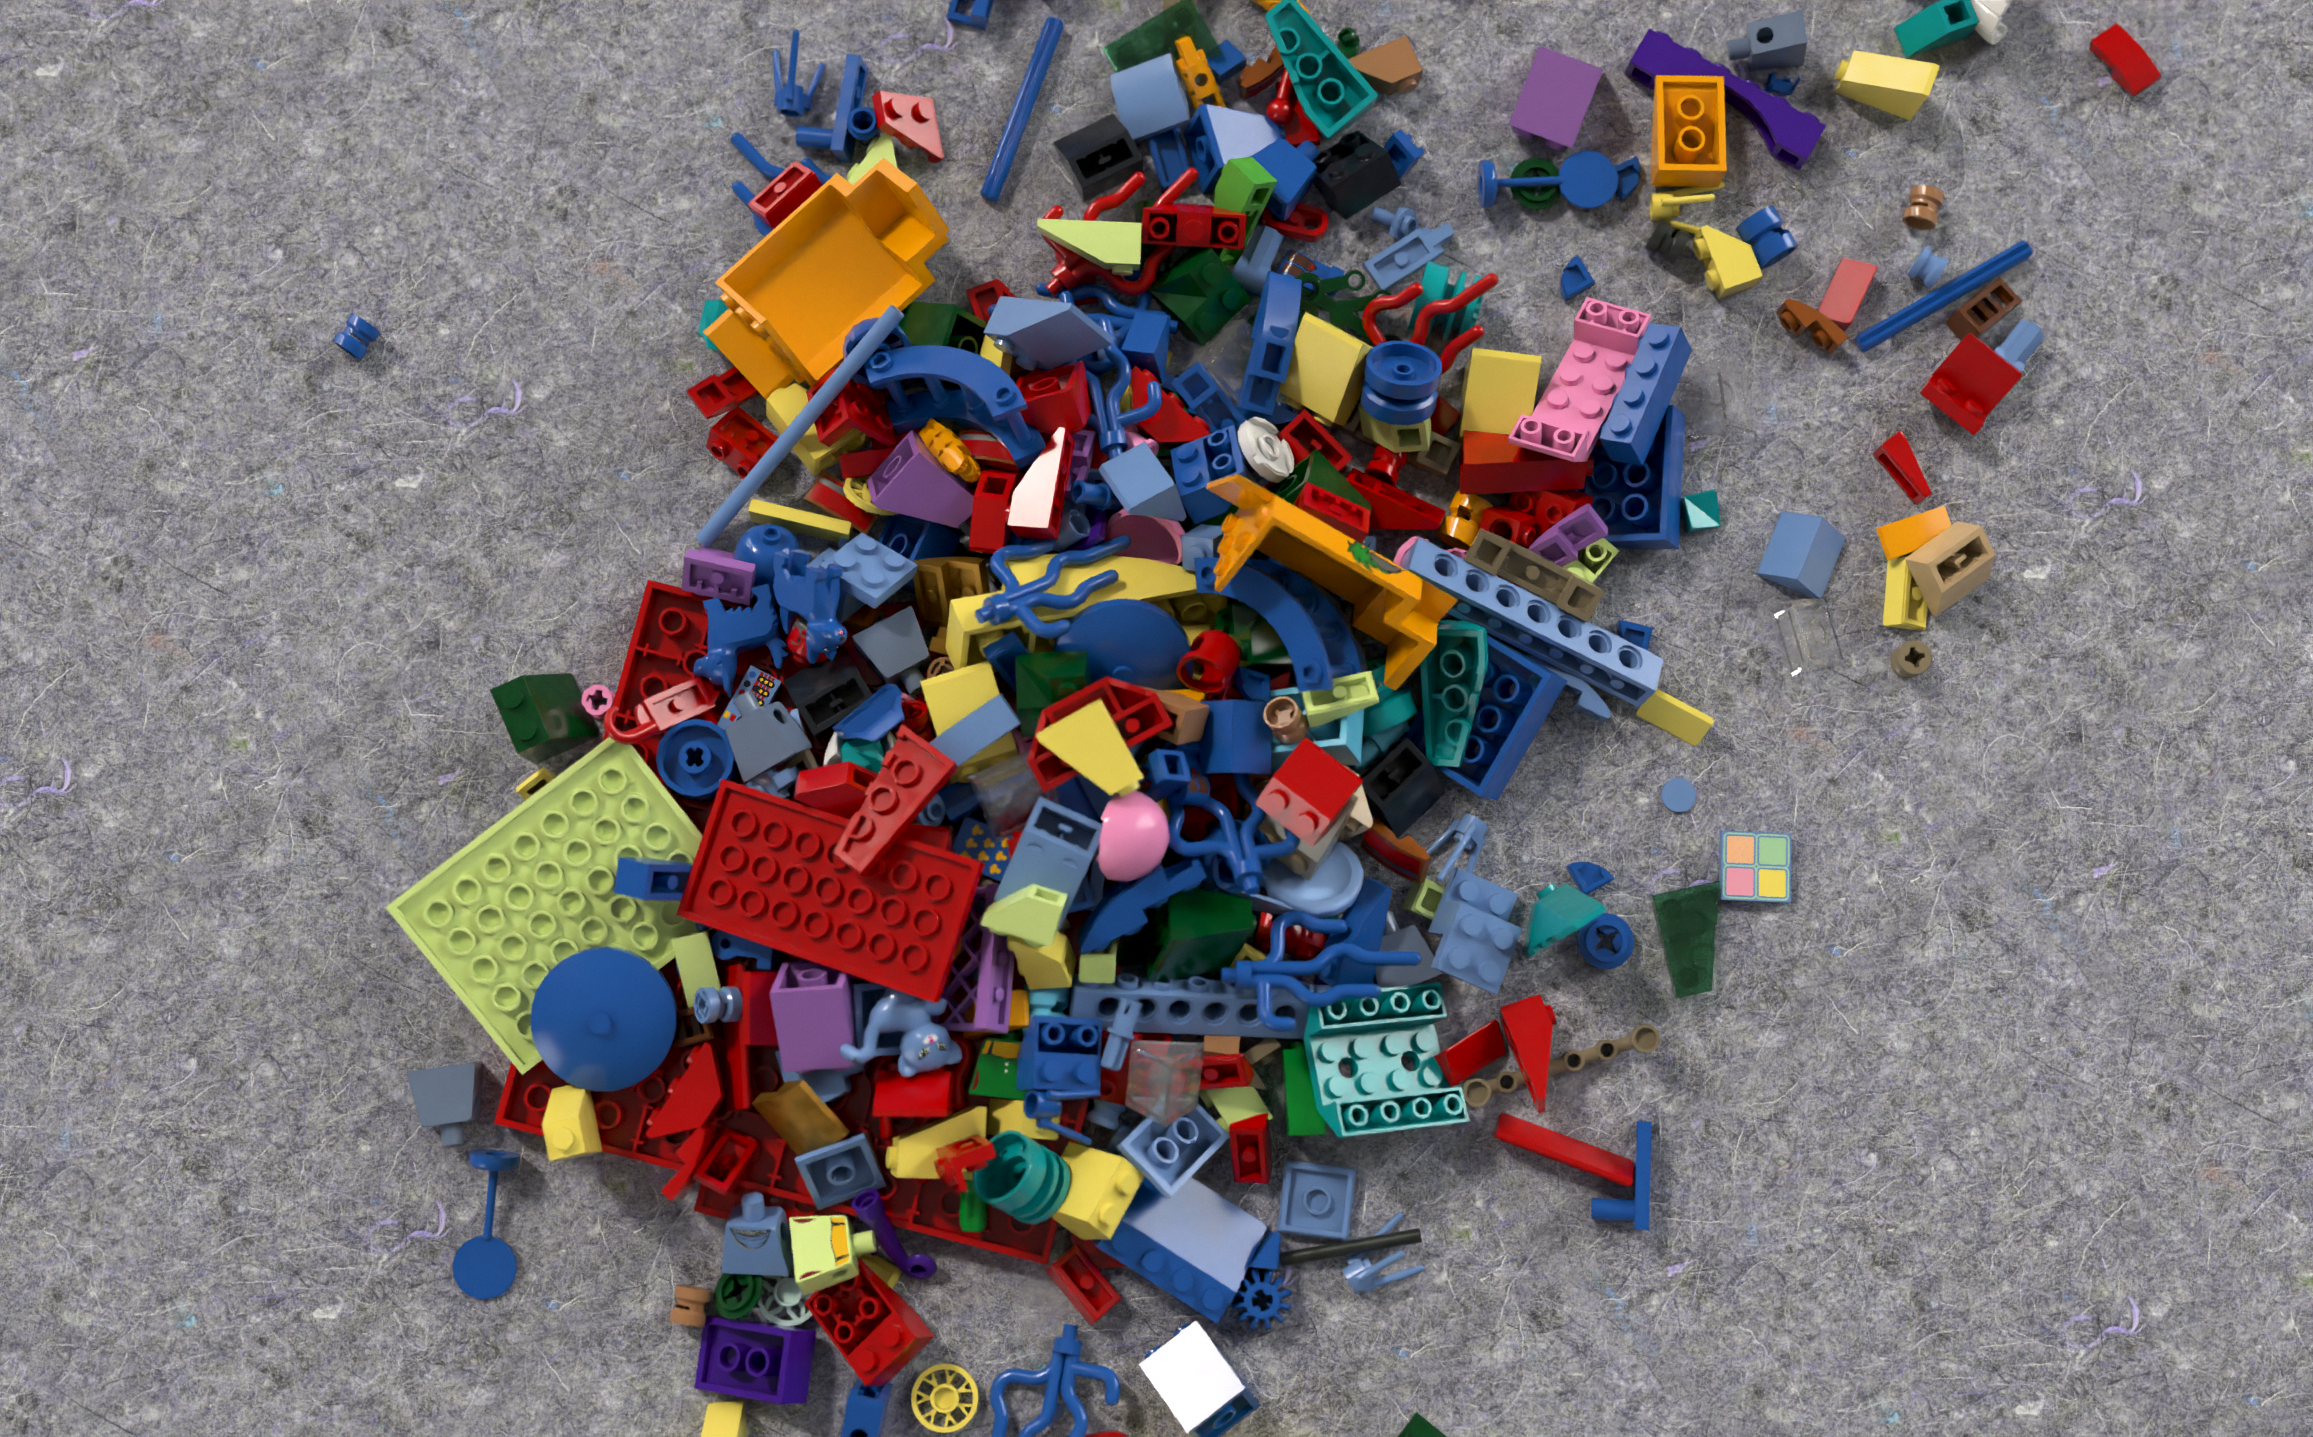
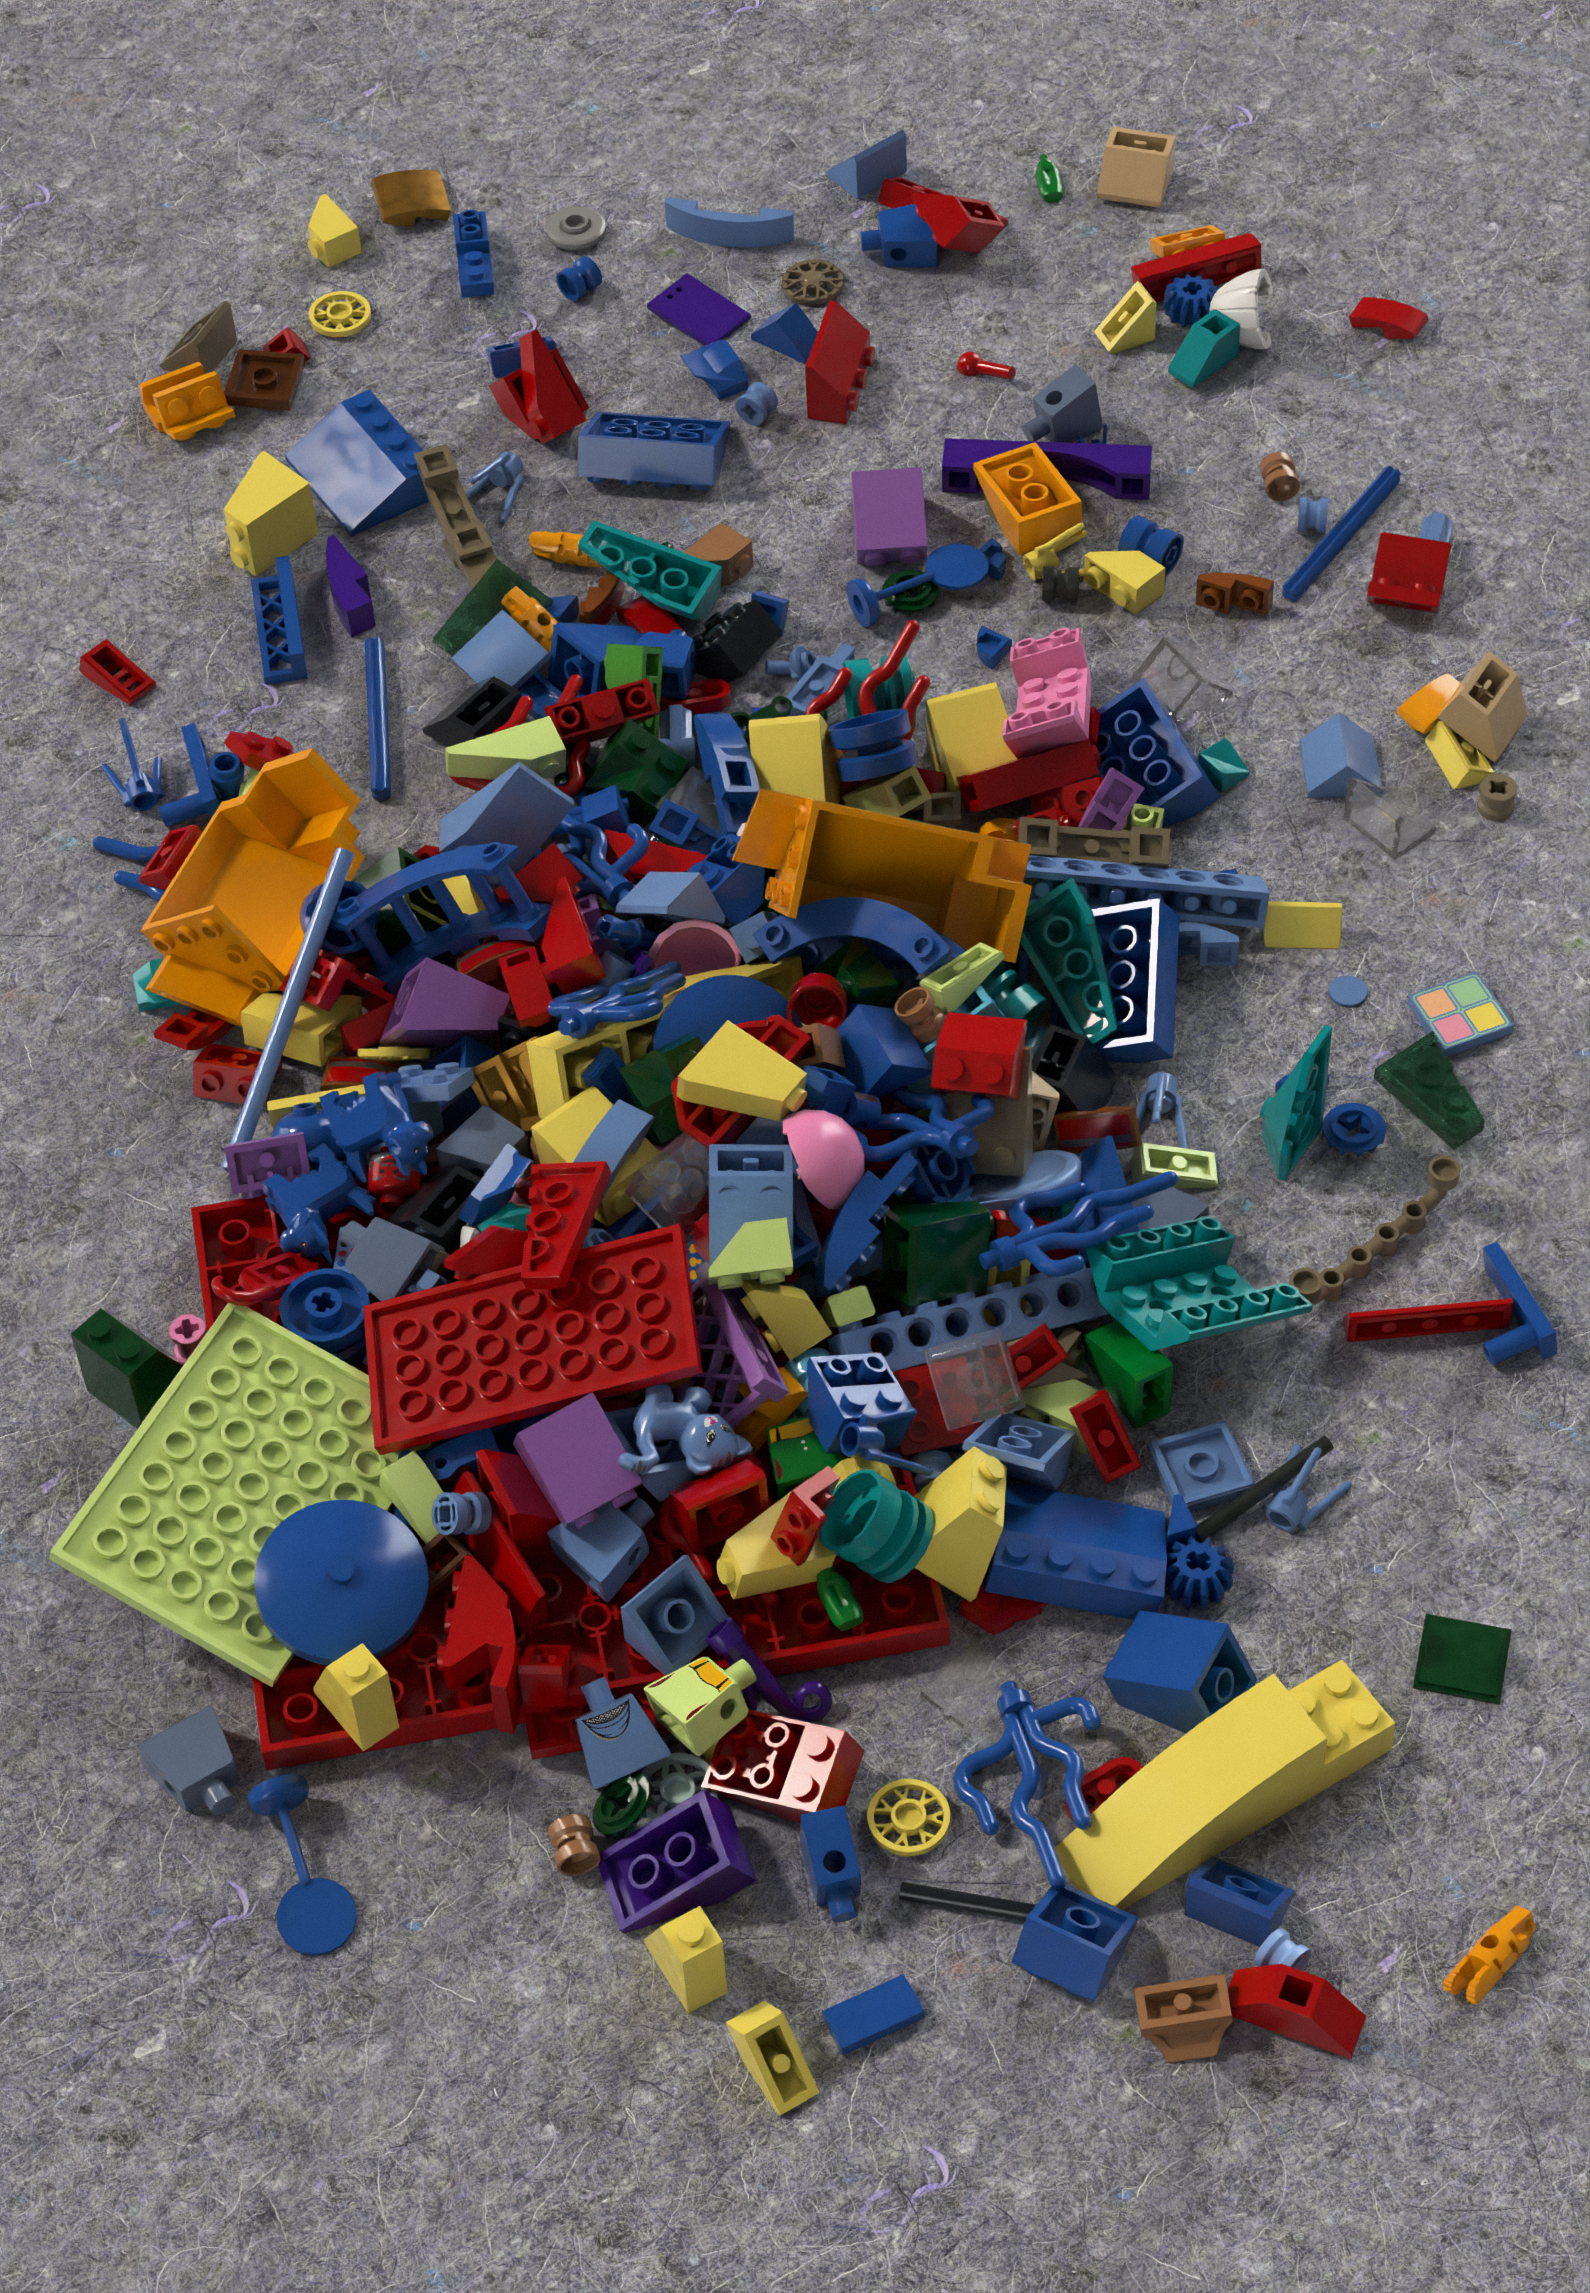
camera: 20 degrees left, 30 degrees down
blue slope [614,857,693,900] -> none
pearl gold slope [752,1080,850,1155] -> none
light orange hinge [919,418,982,483] -> none
red slope [1045,1243,1122,1325] -> none
medium blue axle [1101,997,1143,1071] -> none
red bar [1266,66,1293,126] -> none
medium blue bracket [1428,867,1522,995] -> none
red slope [1433,1019,1506,1087] -> none
red slope [1500,994,1557,1114] -> none
blue brick [1599,323,1692,466] -> none
slope [1817,257,1878,332] -> none
light yellow slope [1834,50,1940,121] -> none
red slope [1873,430,1932,505] -> none
reddish brown slope [1946,277,2023,341] -> none

